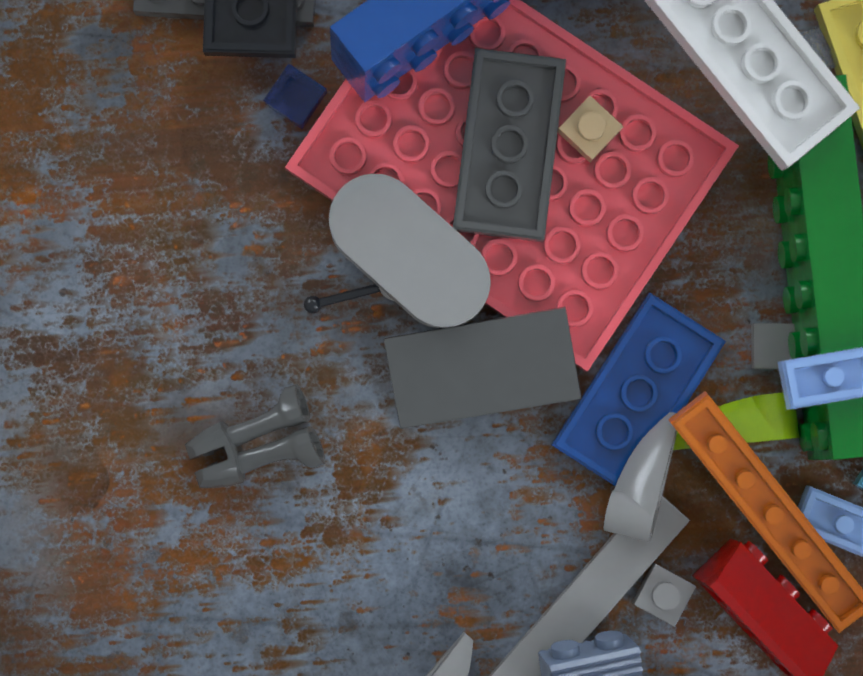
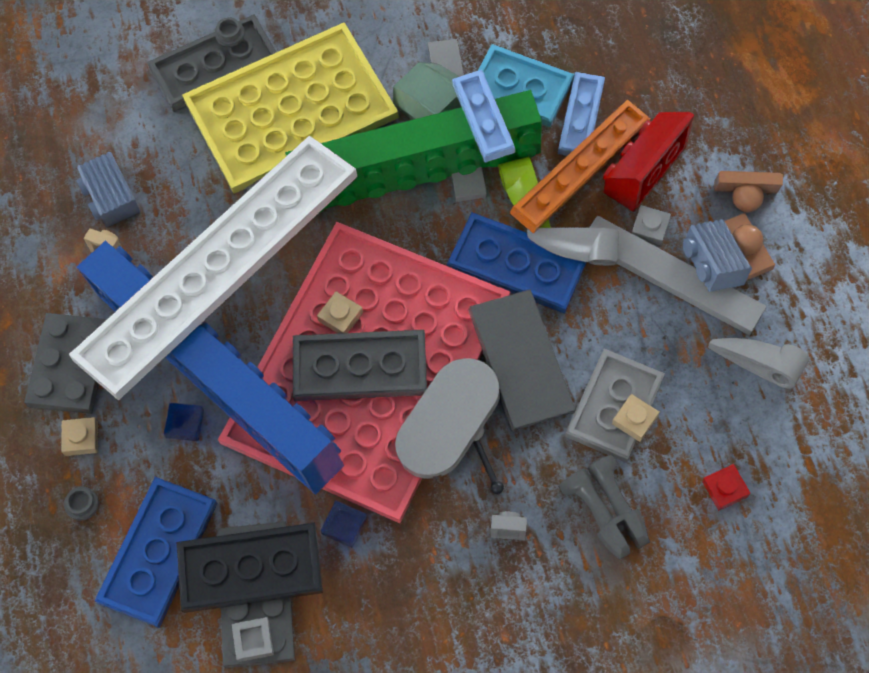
camera: 95 degrees left, 20 degrees down
none -> light grey plate [491,511,527,540]
none -> light grey tile [565,349,665,463]
none -> tan plate [612,394,660,442]
none -> red plate [702,464,751,511]

